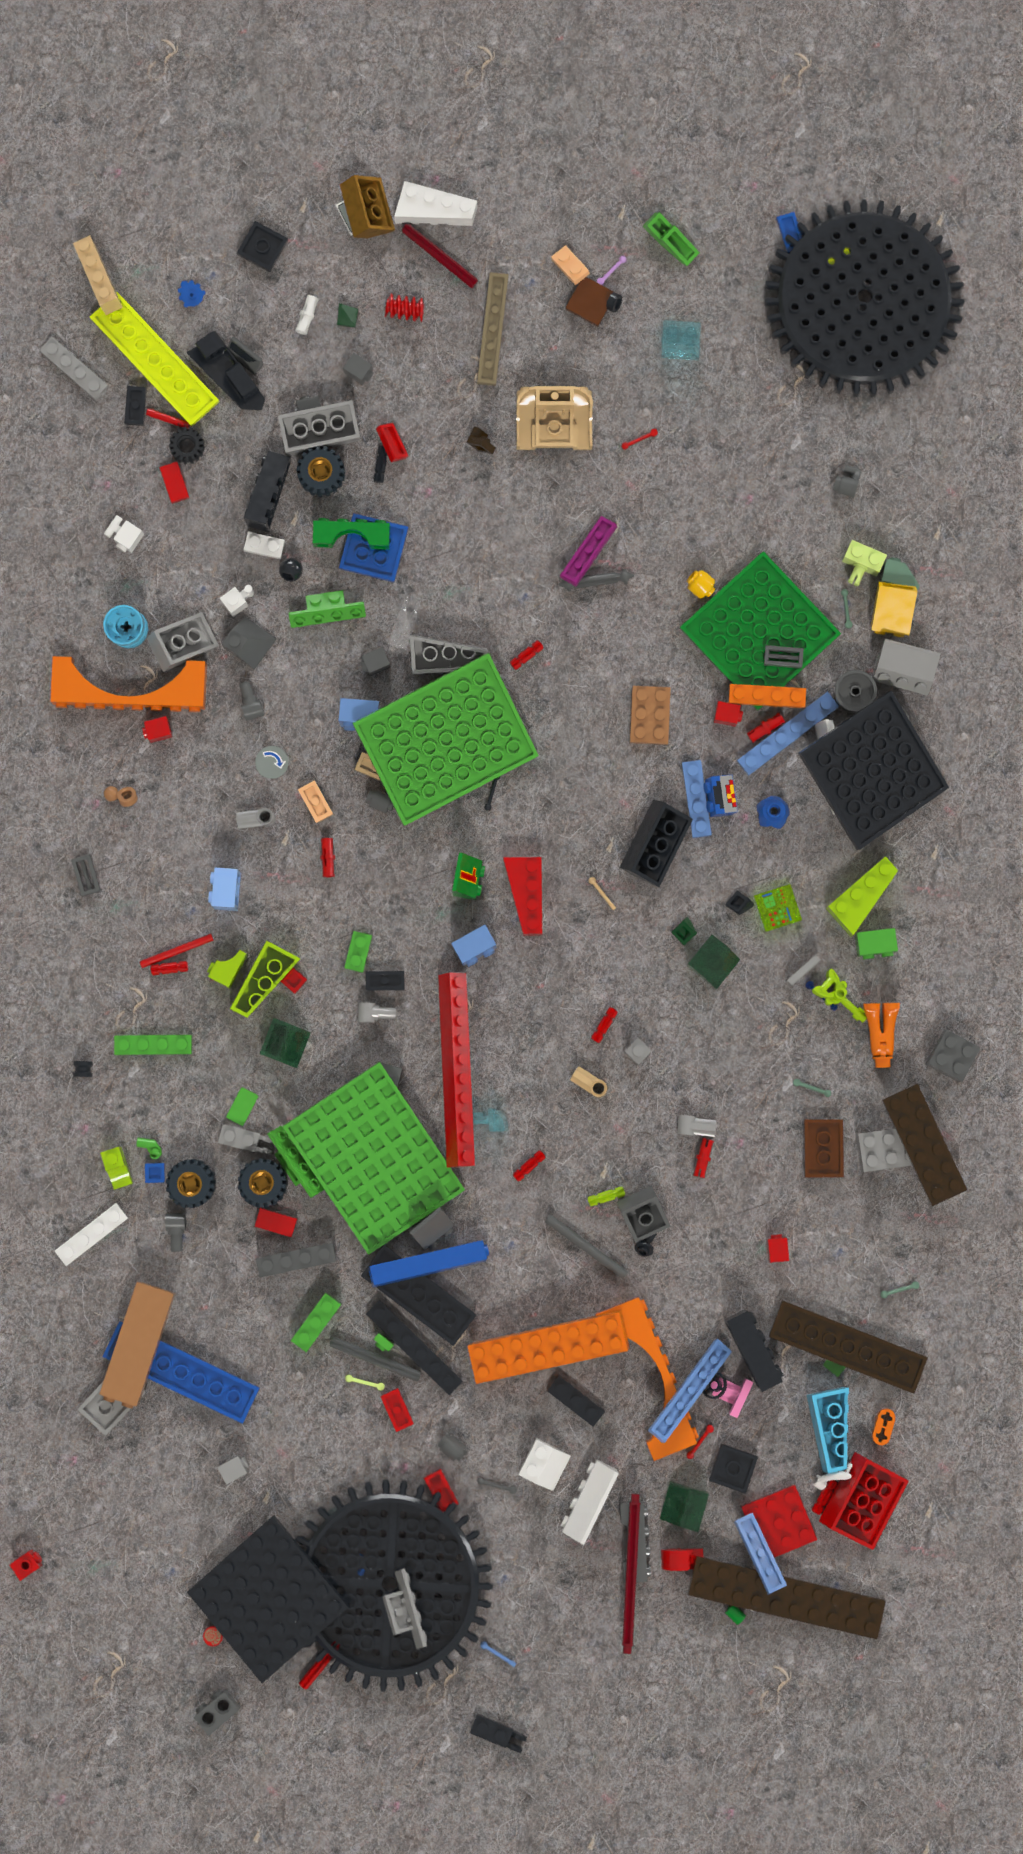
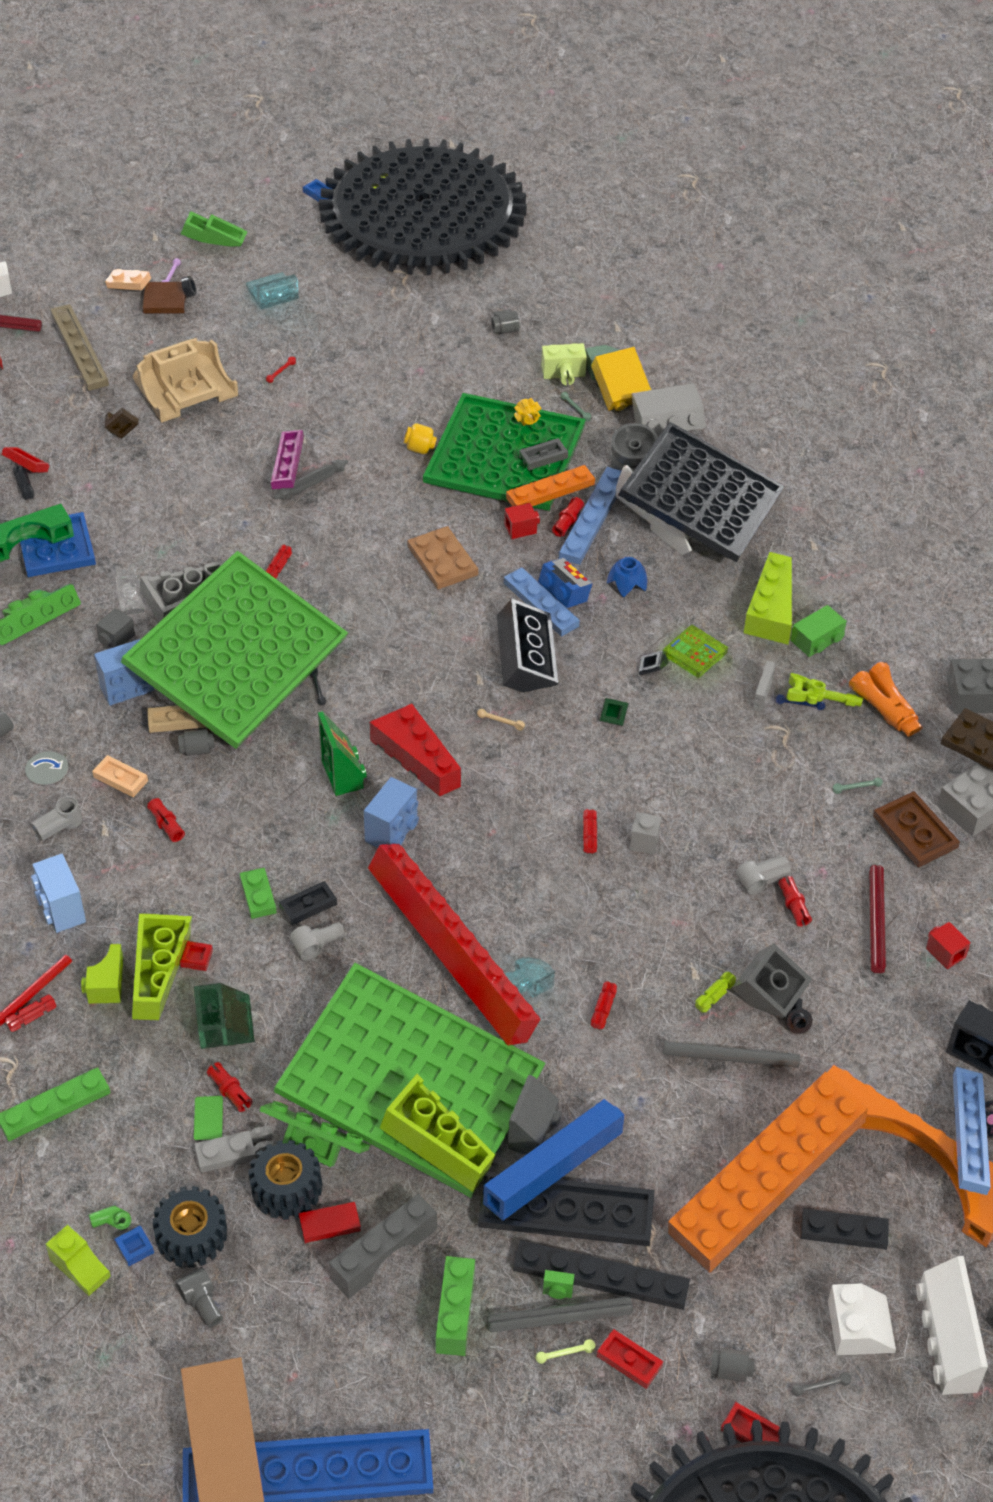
camera: 30 degrees left, 35 degrees down
white plate [55,1203,128,1266] -> none
tan piece [570,1066,607,1098] -> none
clear green slope [687,934,740,990] -> none
none -> red pin [207,1062,253,1112]
none -> lime wedge [380,1074,495,1192]
none -> yellow gear [514,398,541,426]
none -> dark red axle [869,865,886,974]

